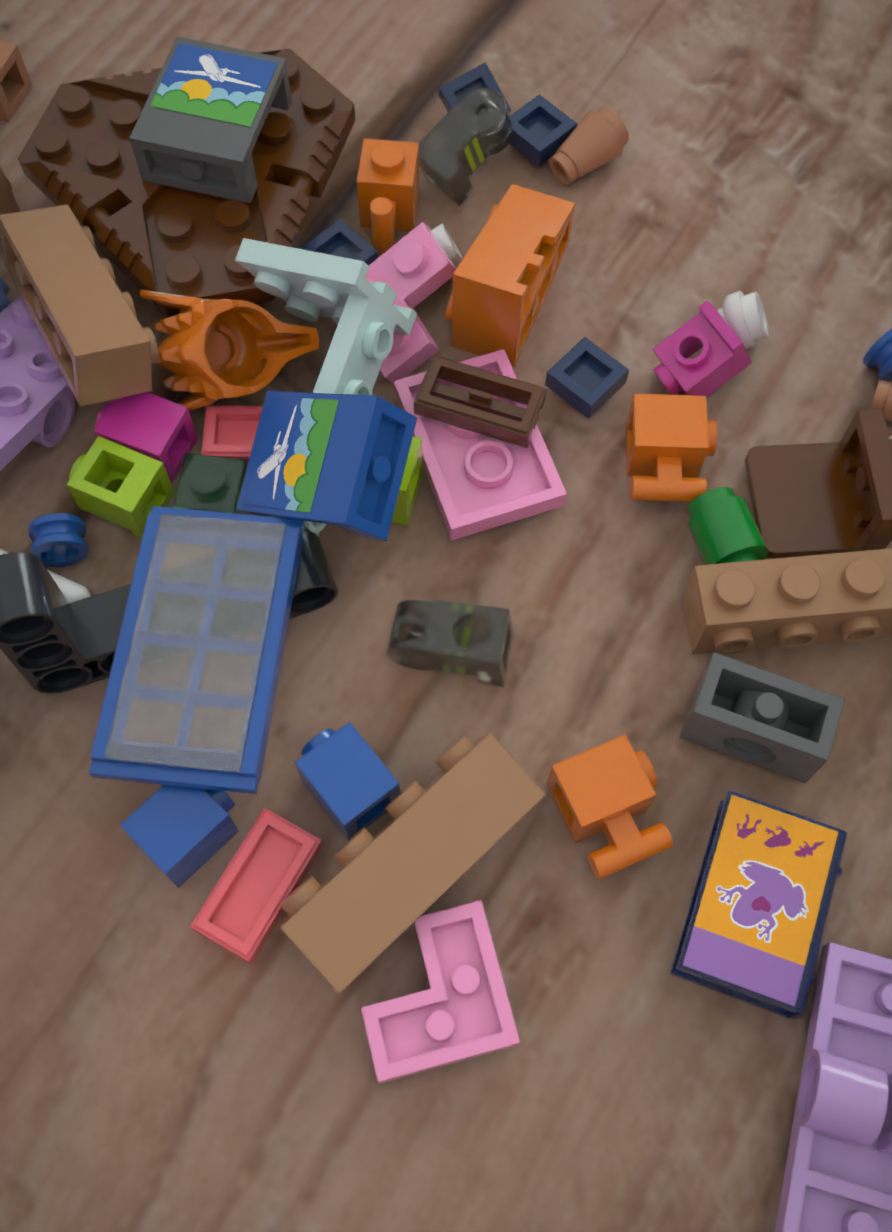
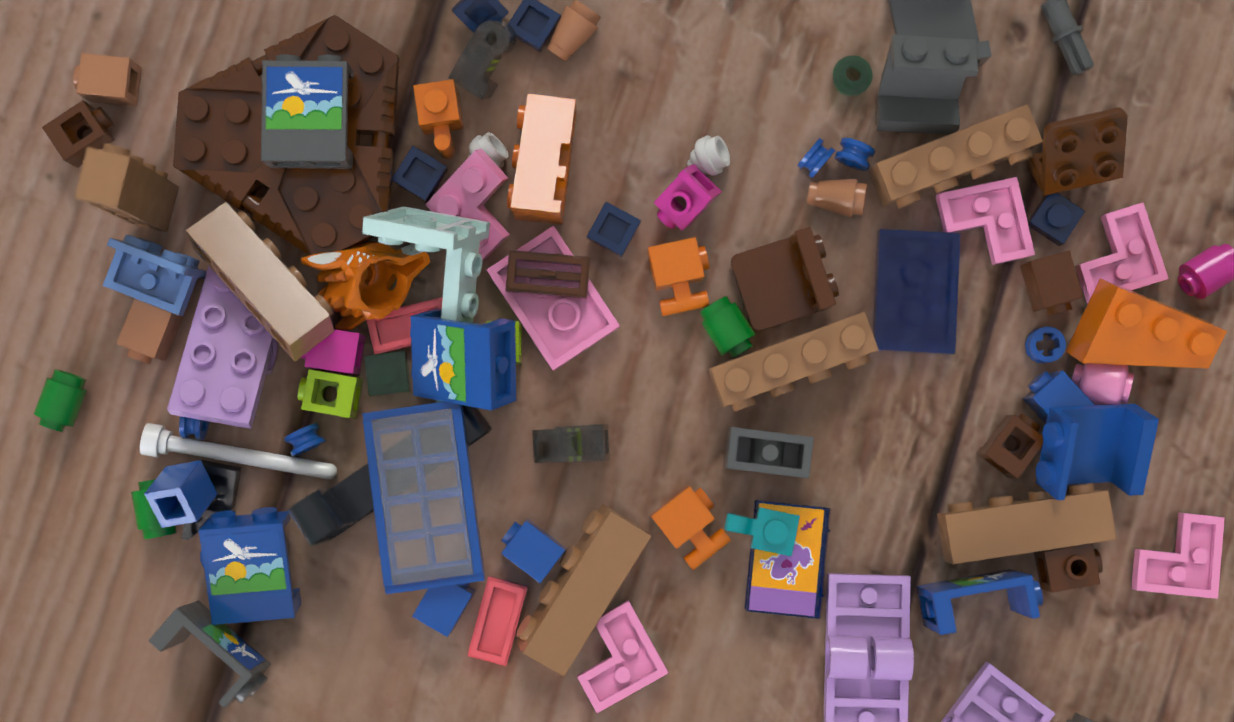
camera: 15 degrees left, 20 degrees up
none -> teal plate [724,507,800,557]

